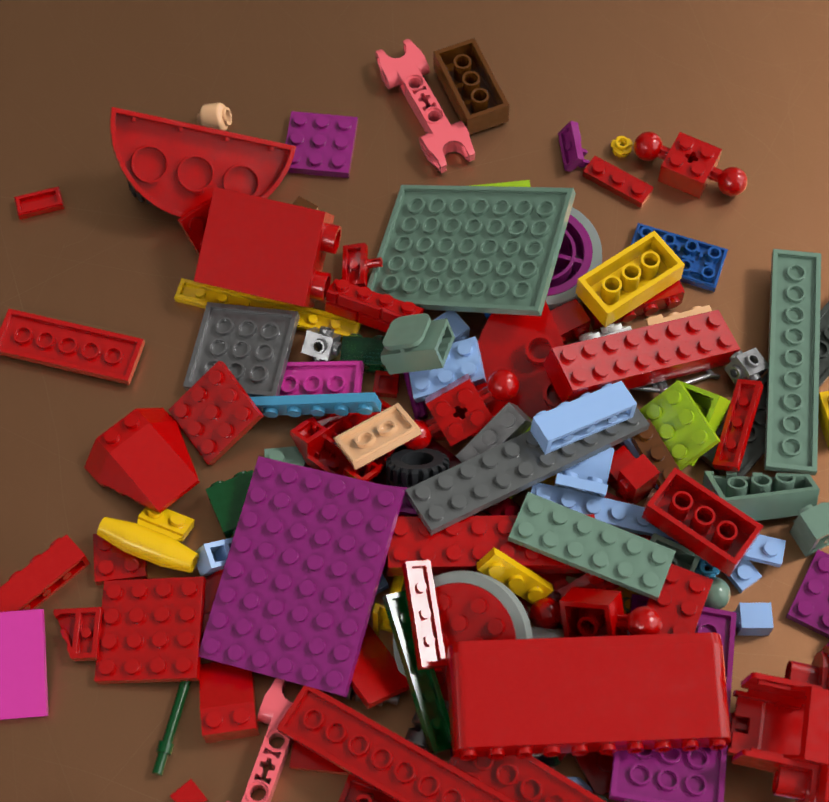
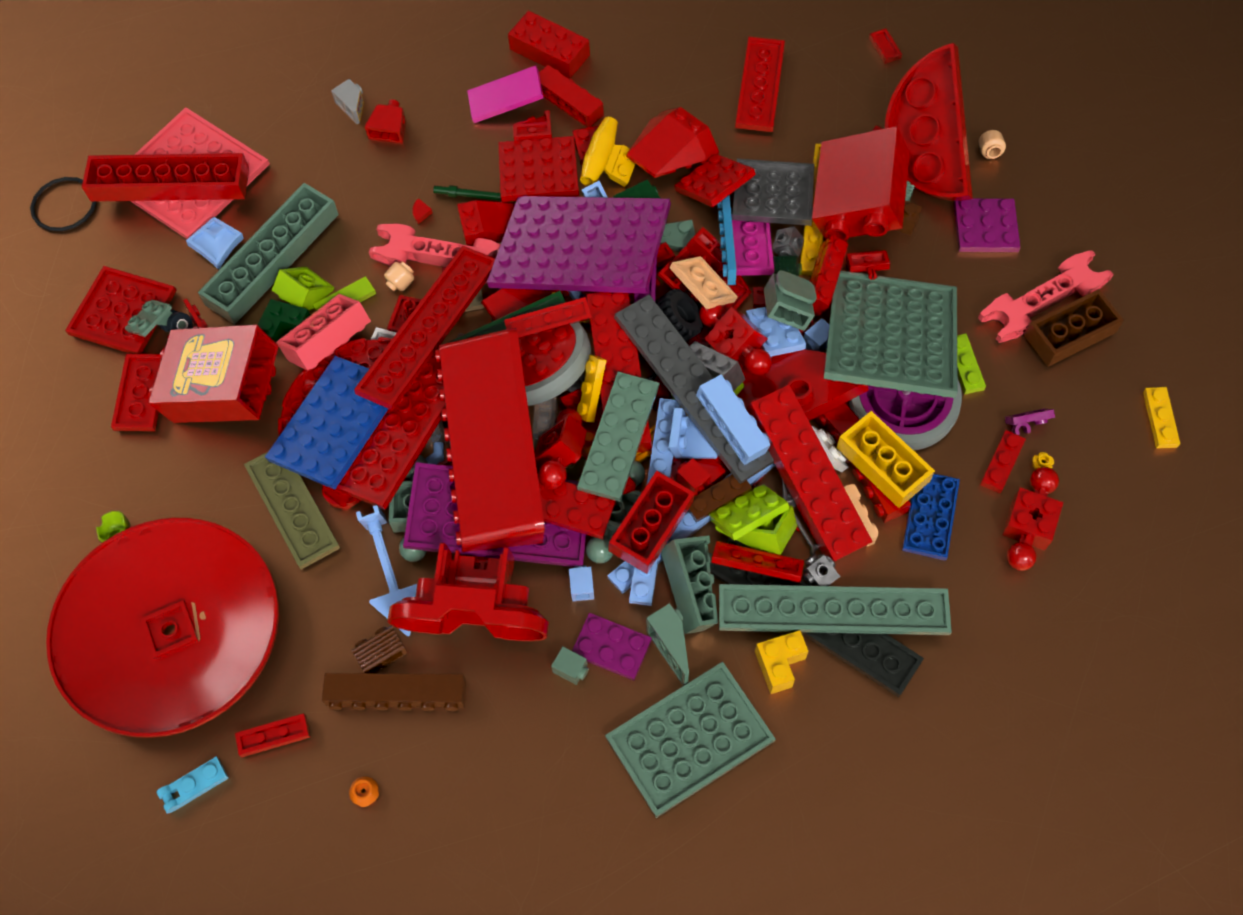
camera: 85 degrees right, 0 degrees up
none -> yellow plate [1143,387,1180,448]

